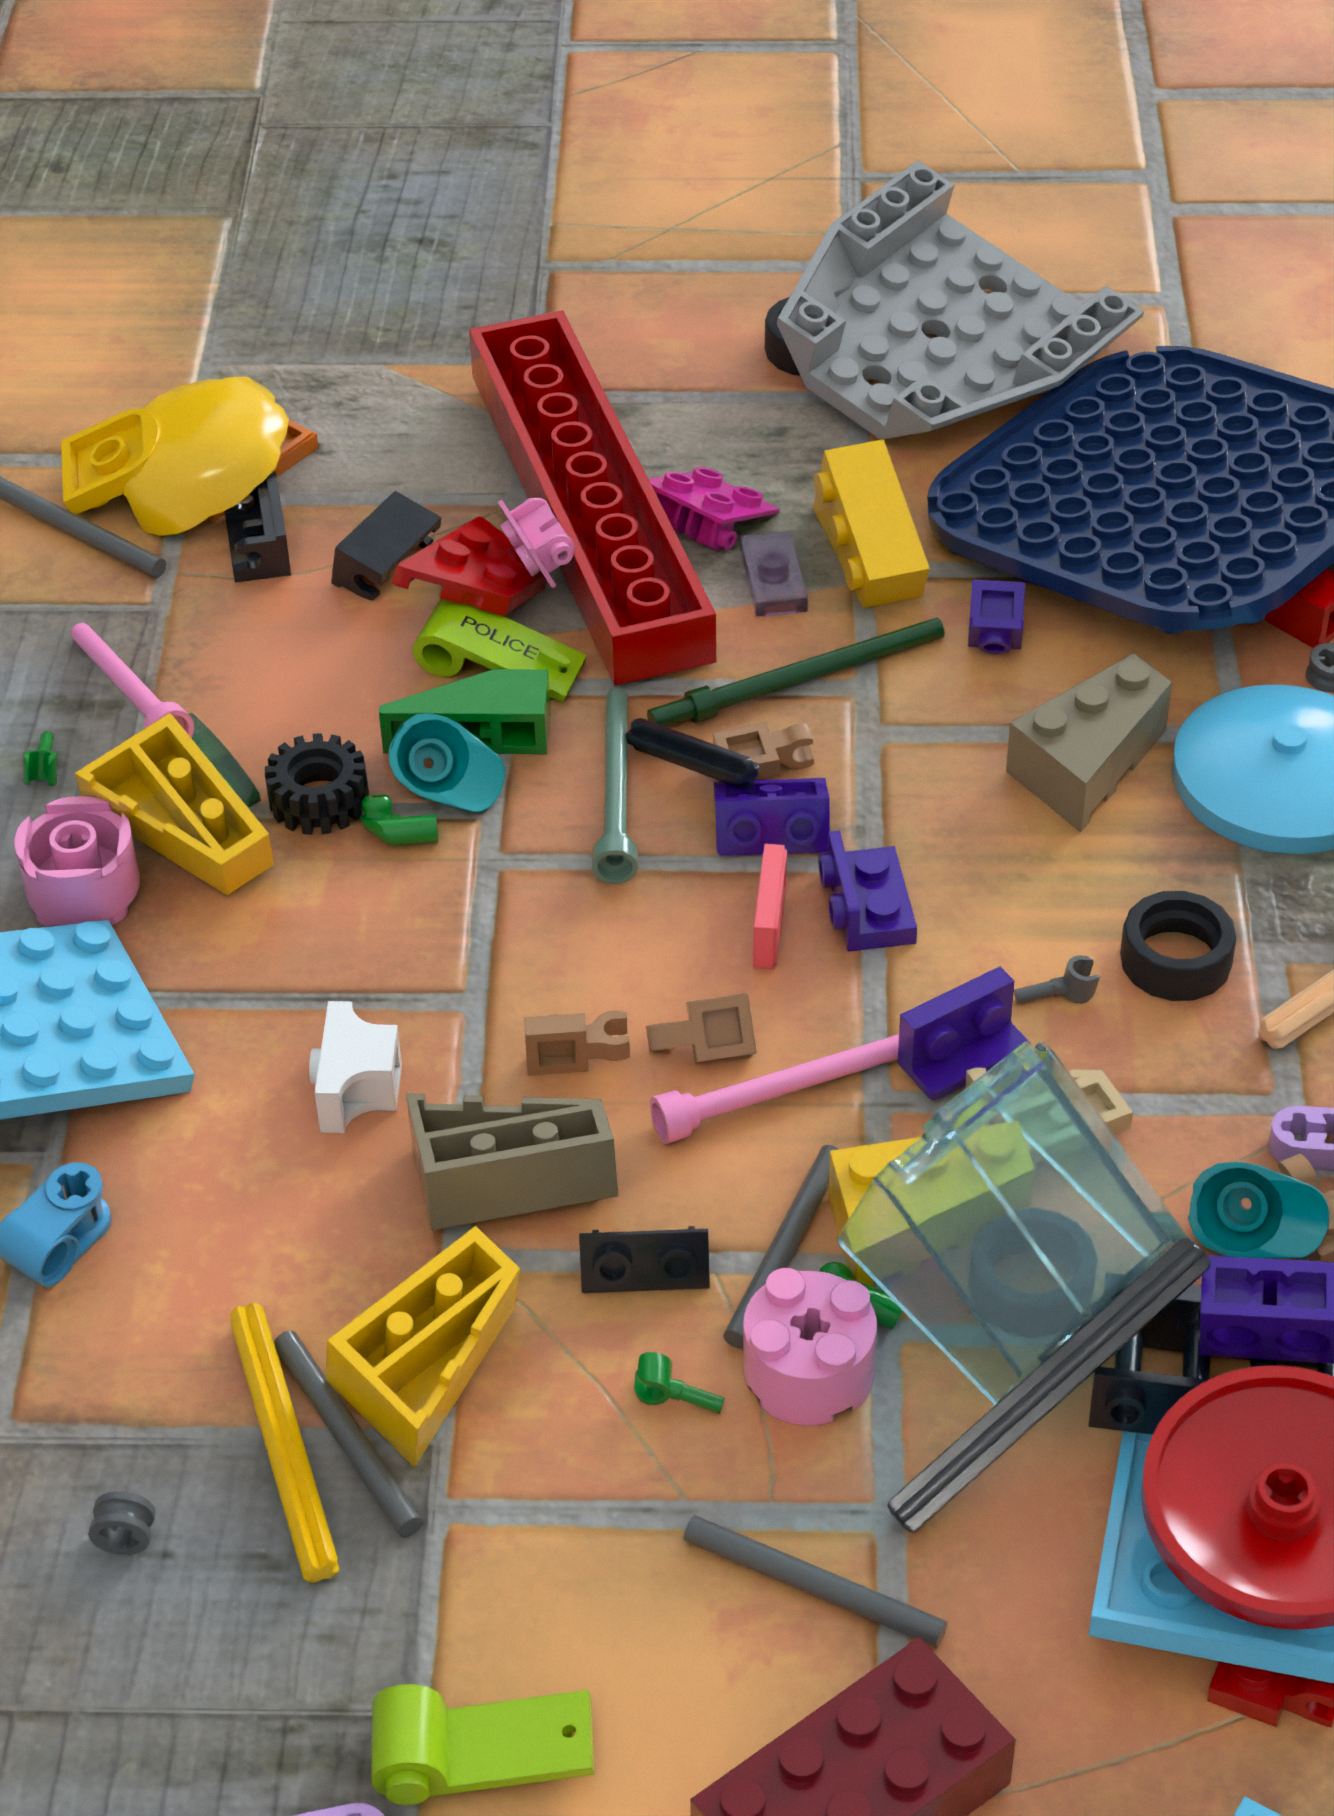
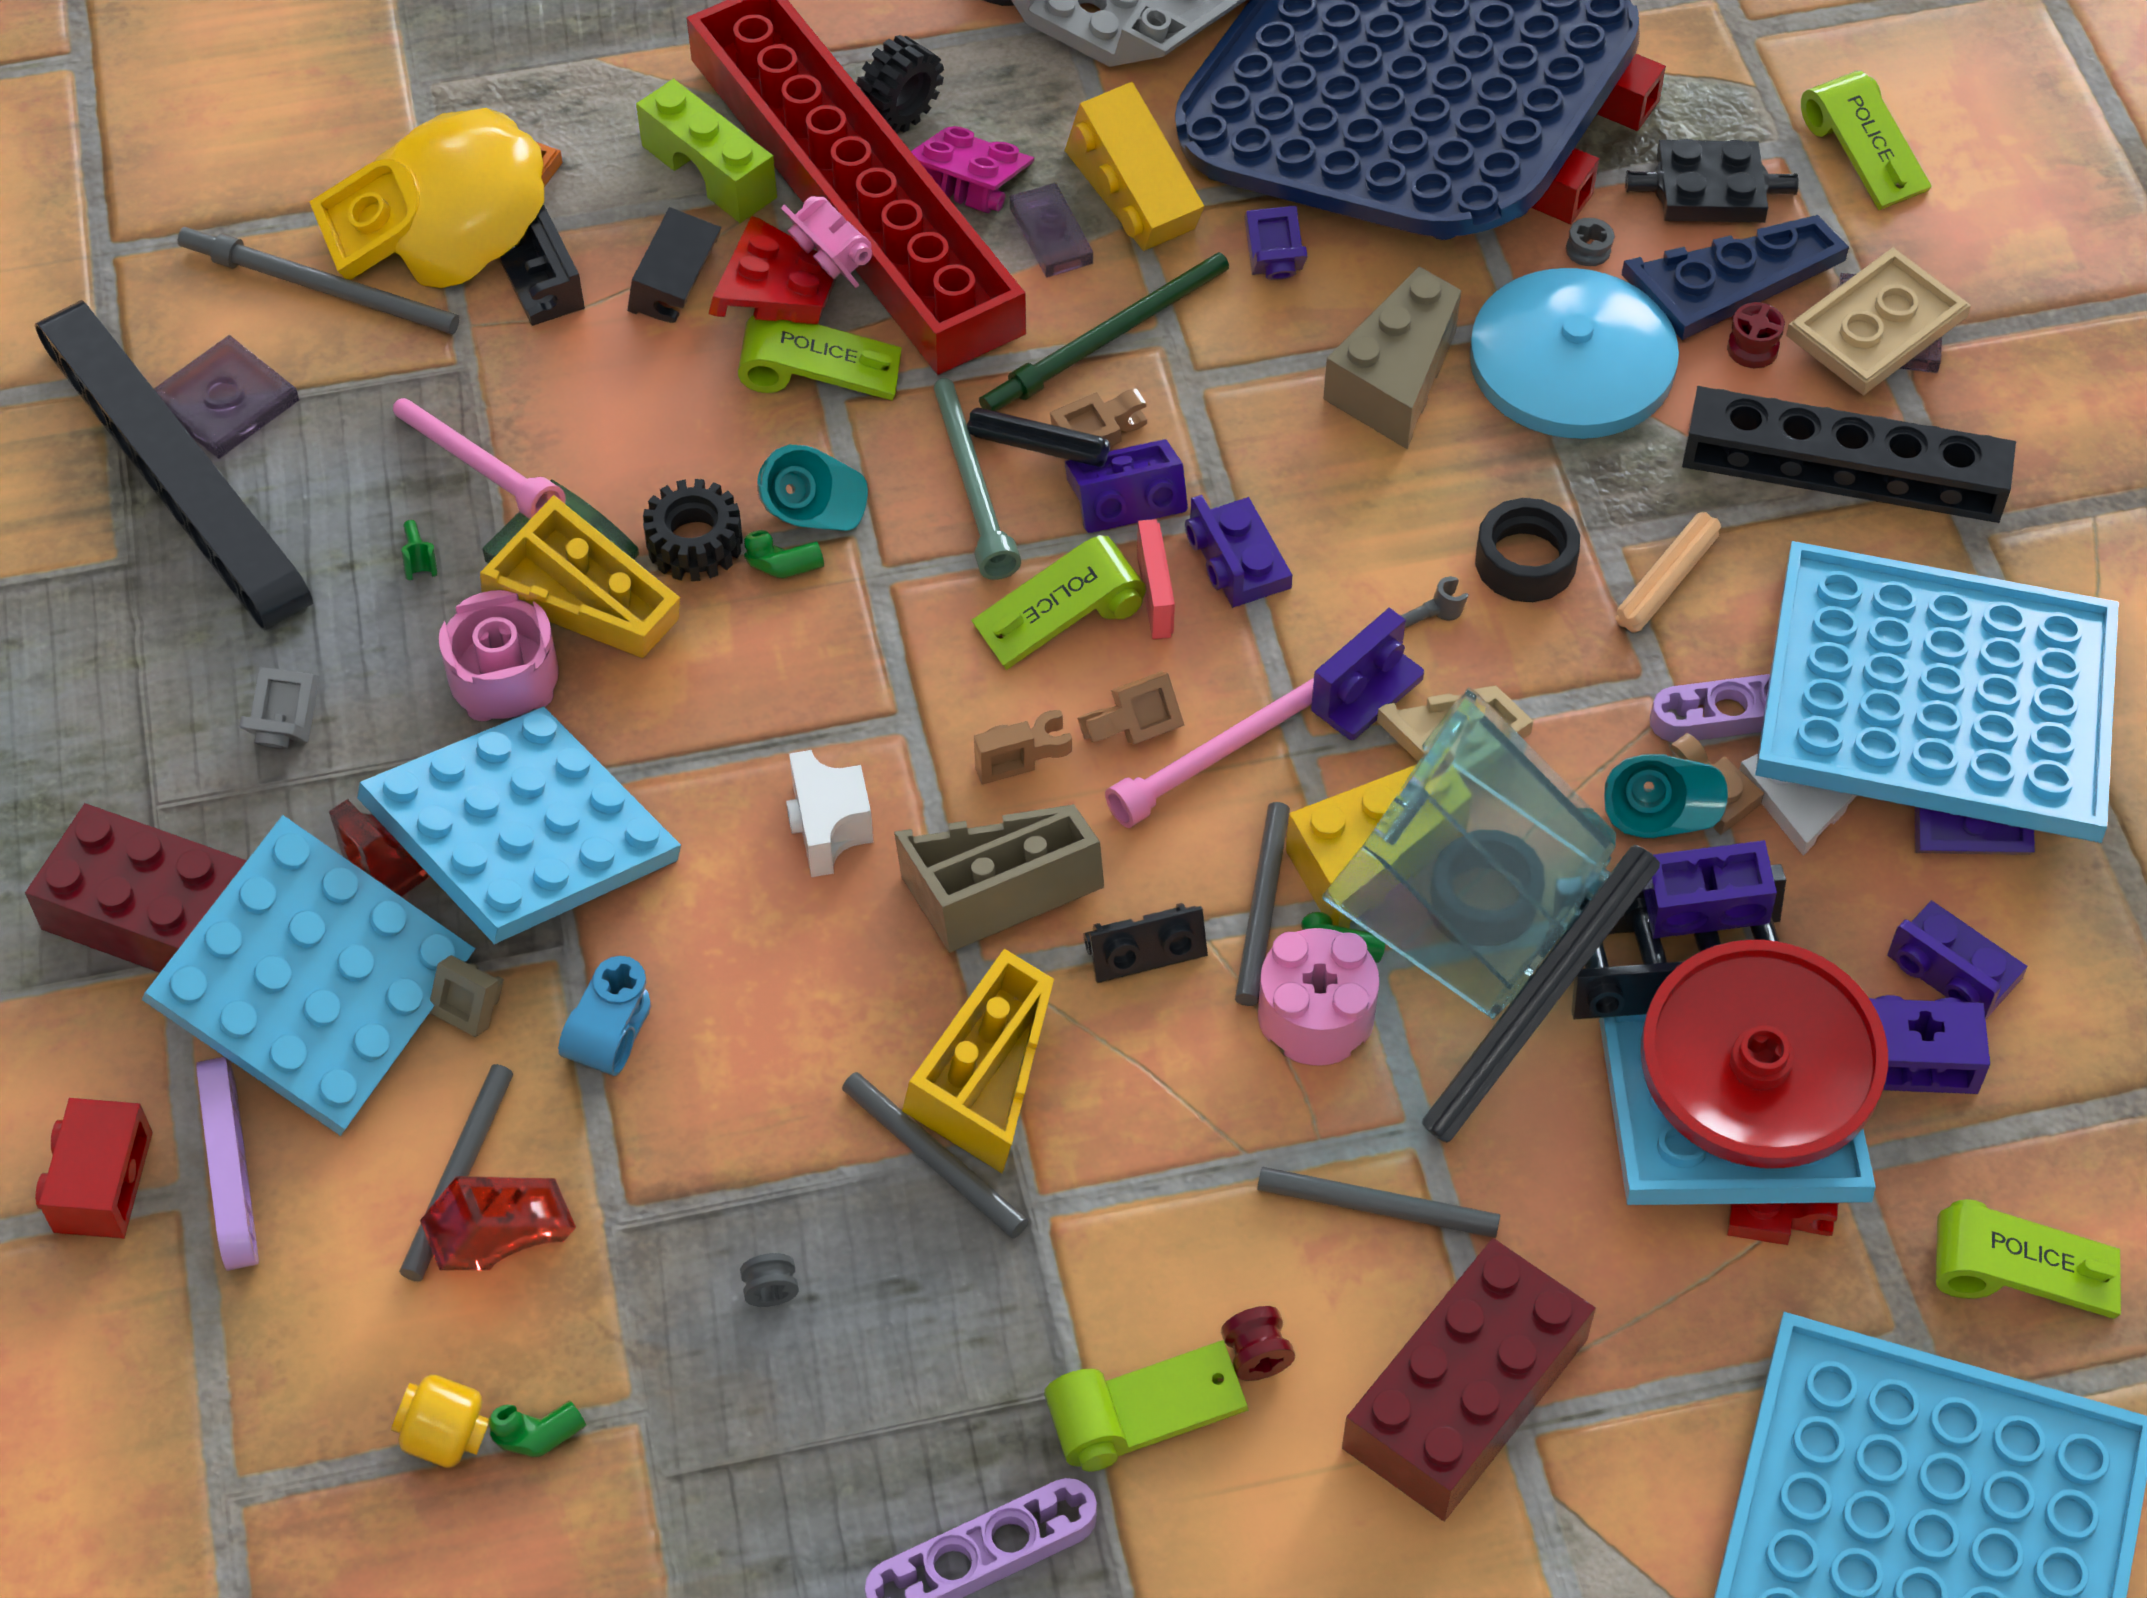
camera: 15 degrees left, 10 degrees up
yellow axle [229,1302,339,1583] -> none
green slope [379,669,551,754] -> none
green hand [634,1352,725,1413] -> none
none -> lime arch [636,78,777,223]
none -> black tyre [856,35,944,134]
none -> lime door [971,535,1146,670]
none -> dark red wheel [1221,1306,1296,1381]

